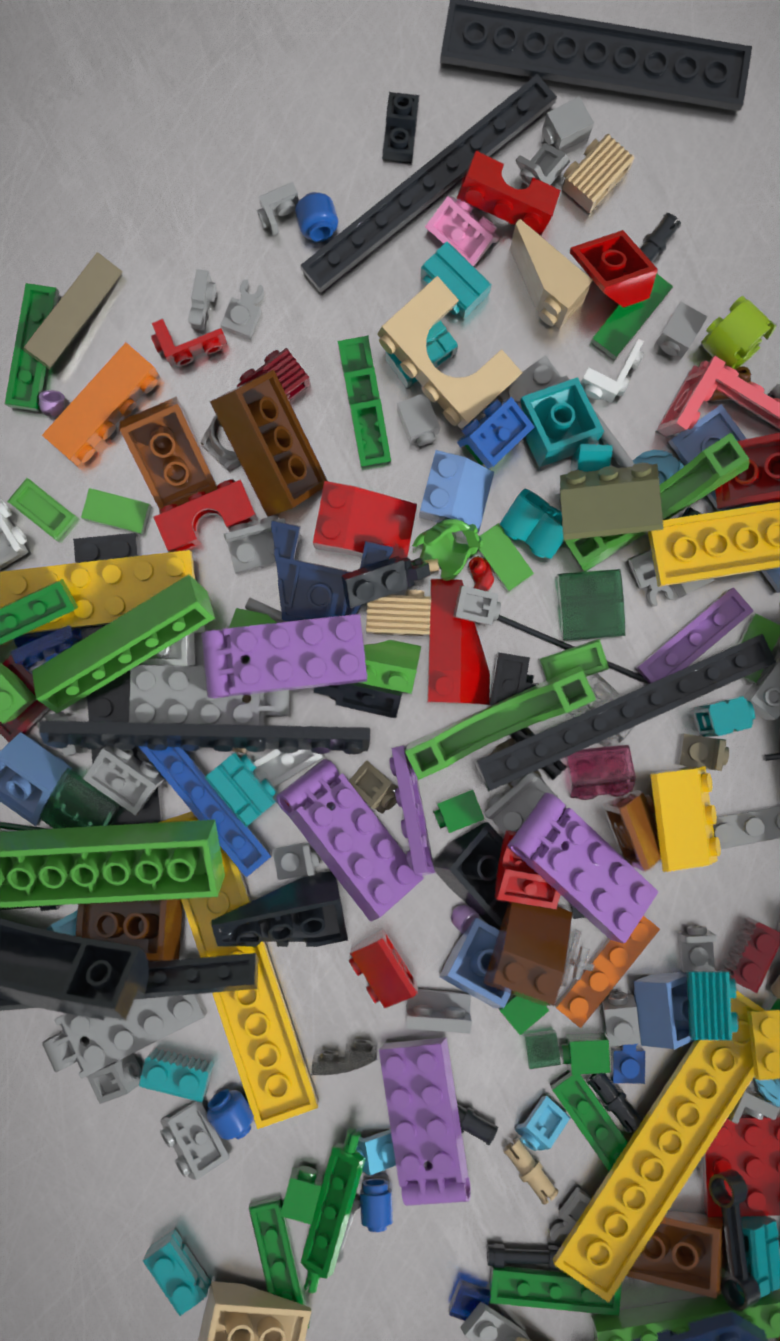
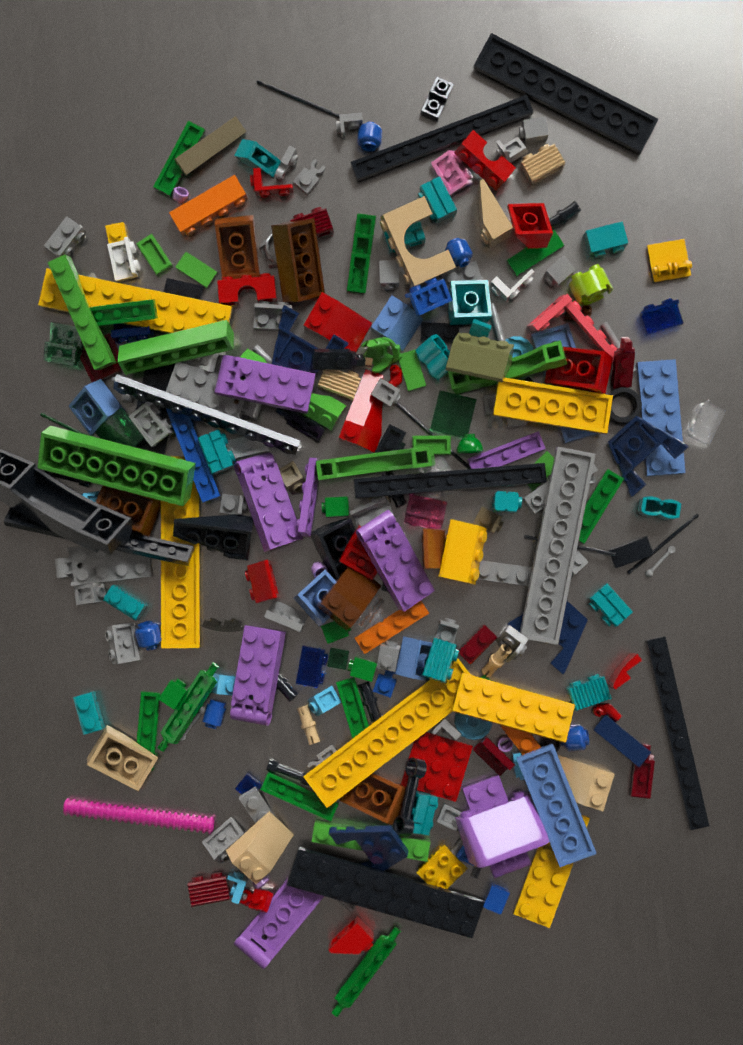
camera: 25 degrees right, 0 degrees up
none -> teal slope [234,139,281,177]
none -> black piece [257,80,340,118]
none -> clear blue bracket [296,646,328,688]
none -> black plate [420,322,459,344]
none -> blue head [445,238,473,268]
none -> green brick [457,434,483,454]
none -> teal brick [583,221,628,258]

